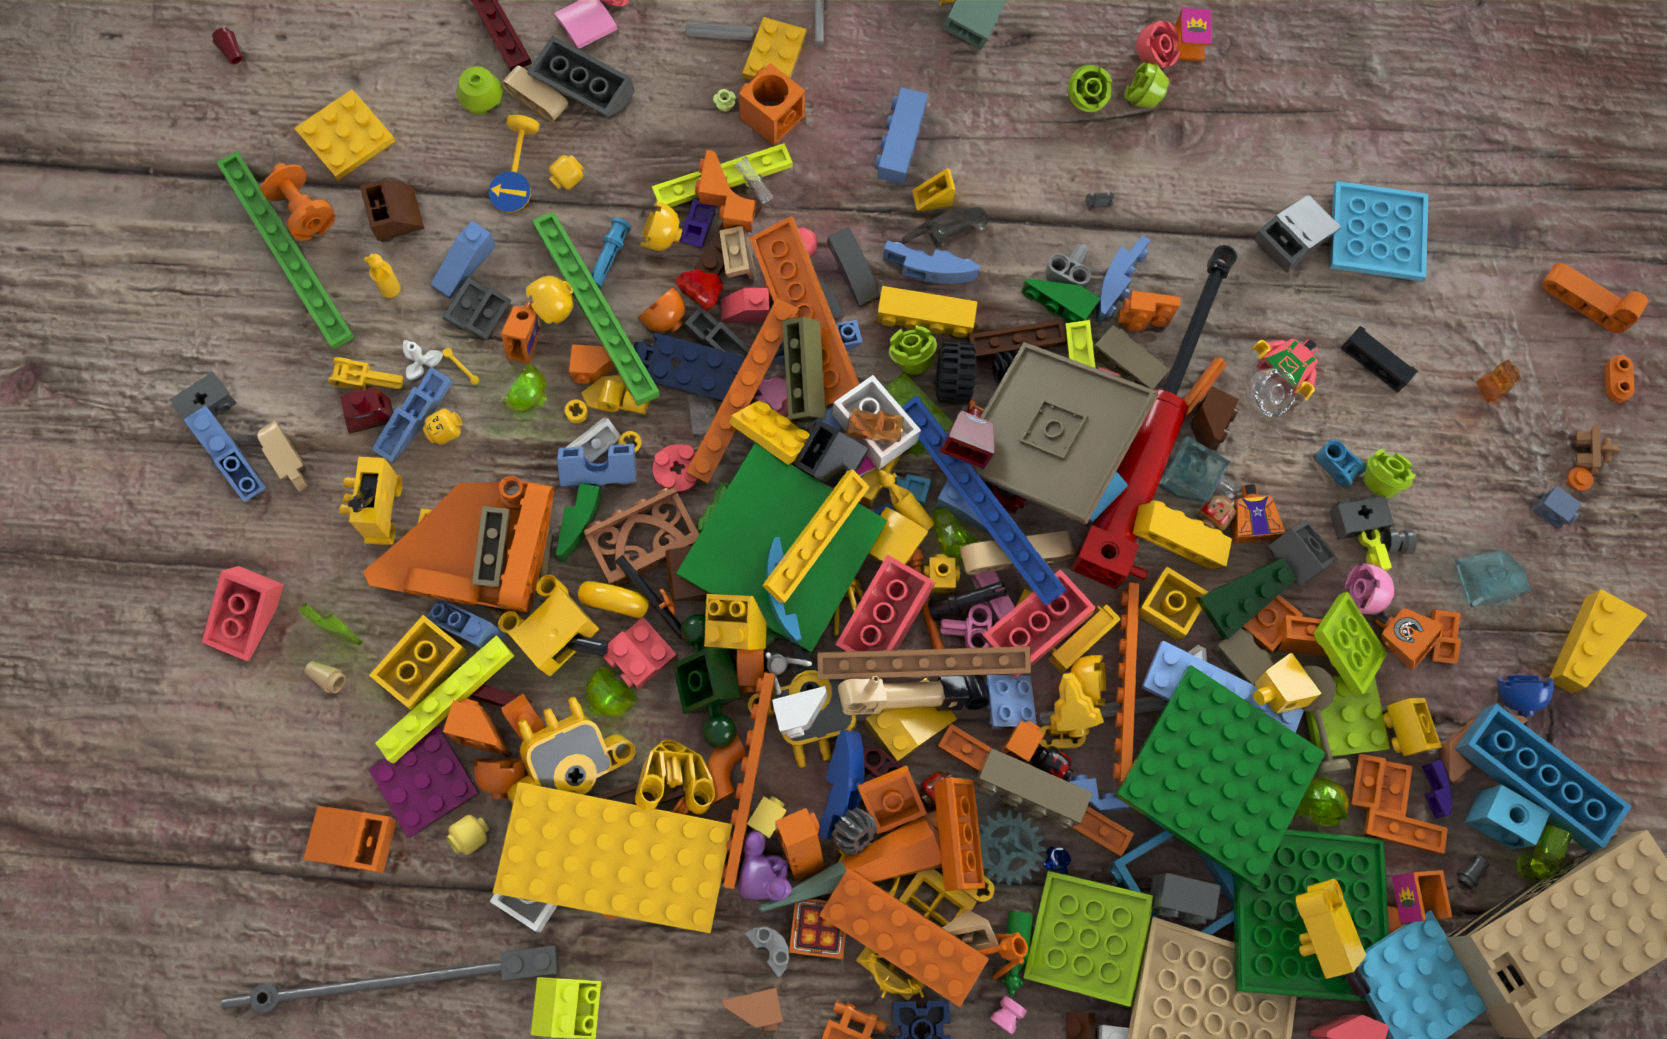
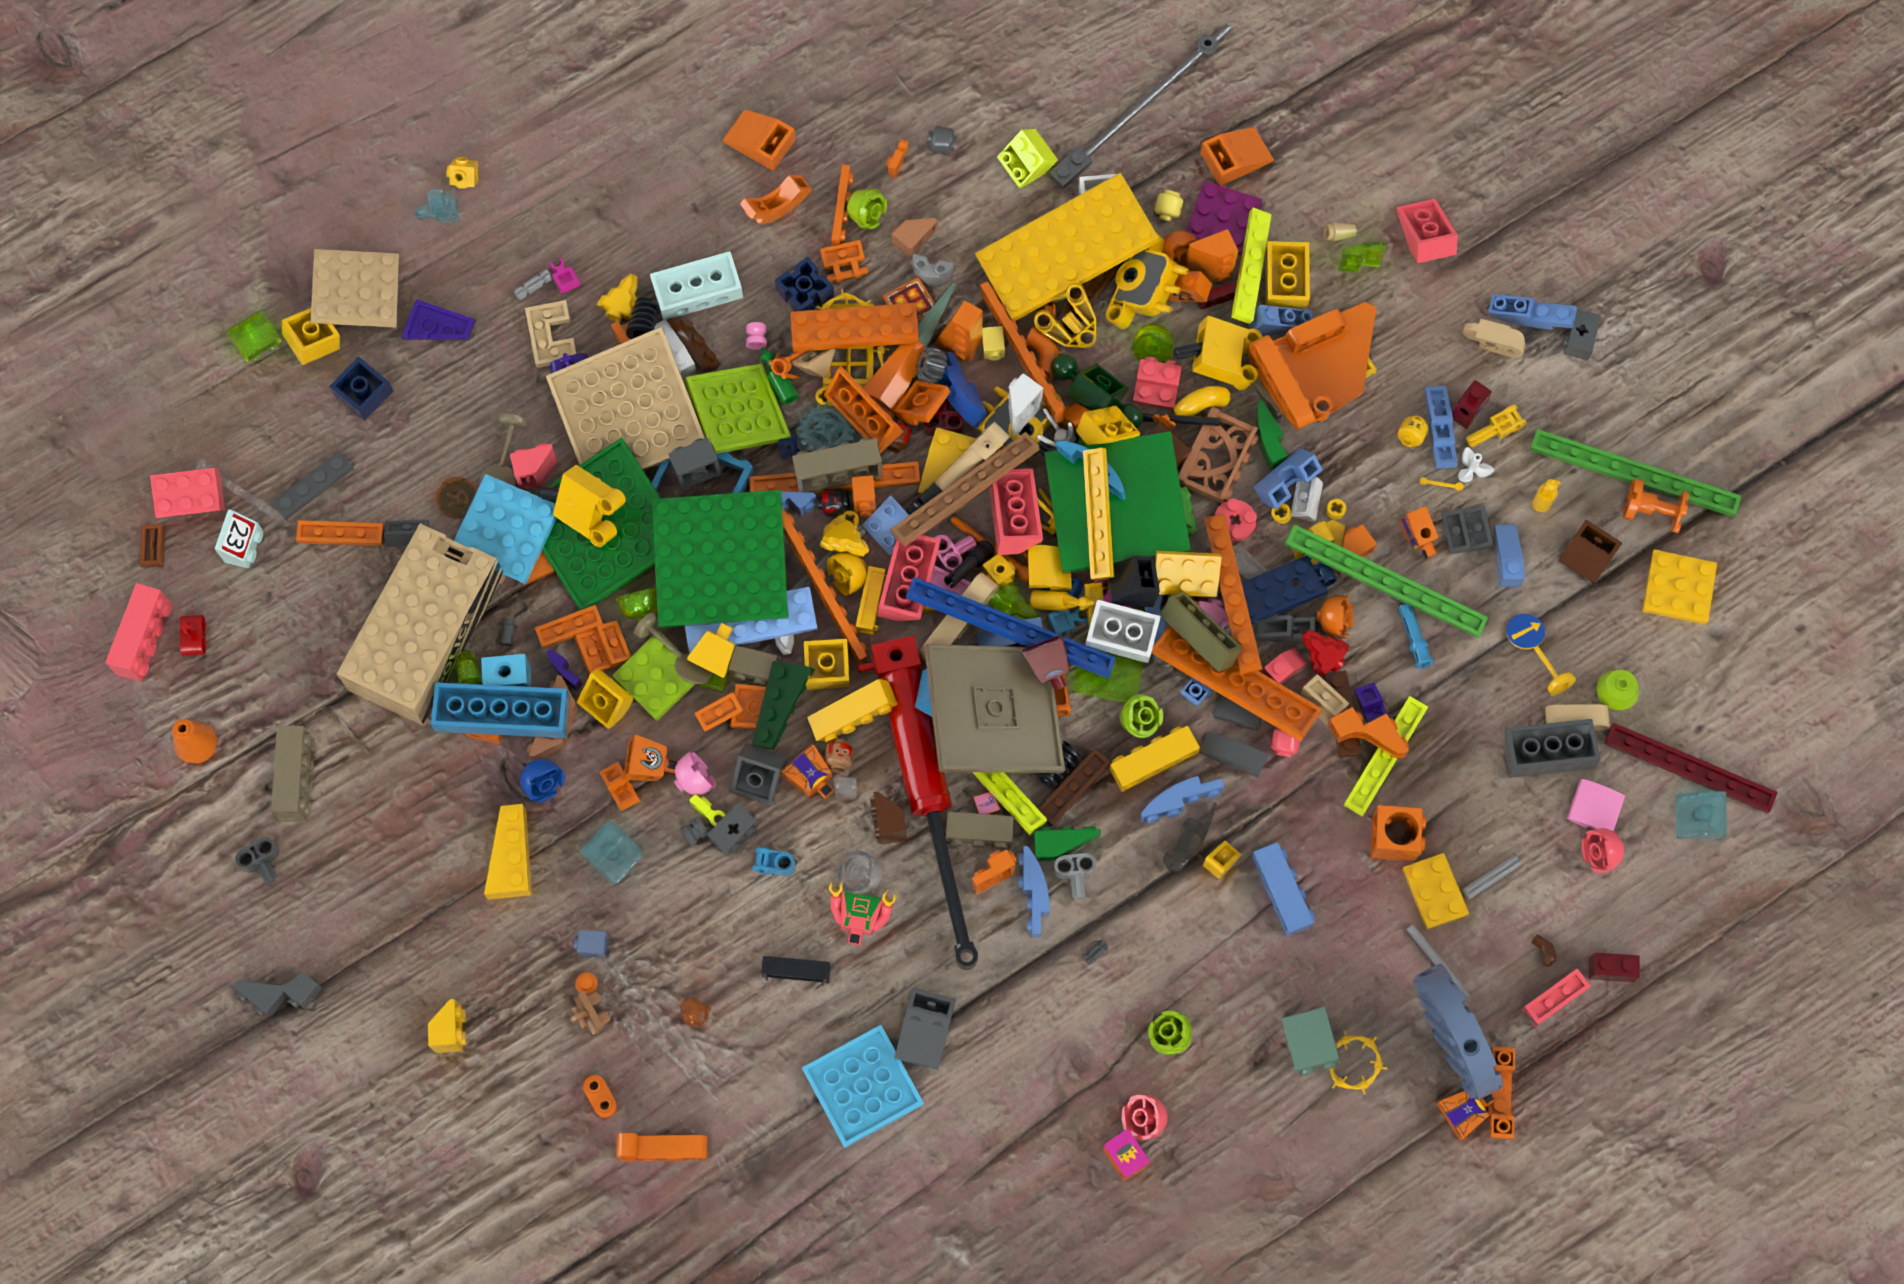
camera: 150 degrees right, 0 degrees up
dark red cone [212,27,243,64] -> none
yellow piece [339,457,402,545] -> none
dark tan brick [472,506,511,589] -> none
clear neon green cylinder [502,363,548,413] -> none
yellow cylinder [526,276,574,326] -> none
yellow head [549,155,584,190] -> none
yellow cylinder [640,201,683,251] -> none
yellowish green plate [713,89,736,112] -> none
clear pin [734,157,774,205] -> none
medium lavender head [738,831,792,901] -> none
clear orange slope [846,408,904,442] -> none
black tyre [936,341,976,404] -> none
lime cone [1124,62,1169,109] -> none
clear light blue slope [1159,436,1230,504] -> none
orange axle [1183,357,1227,416] -> none
lime plate [1313,591,1388,697] -> none
lime cone [1363,449,1416,498] -> none
piece [1392,870,1452,923] -> none

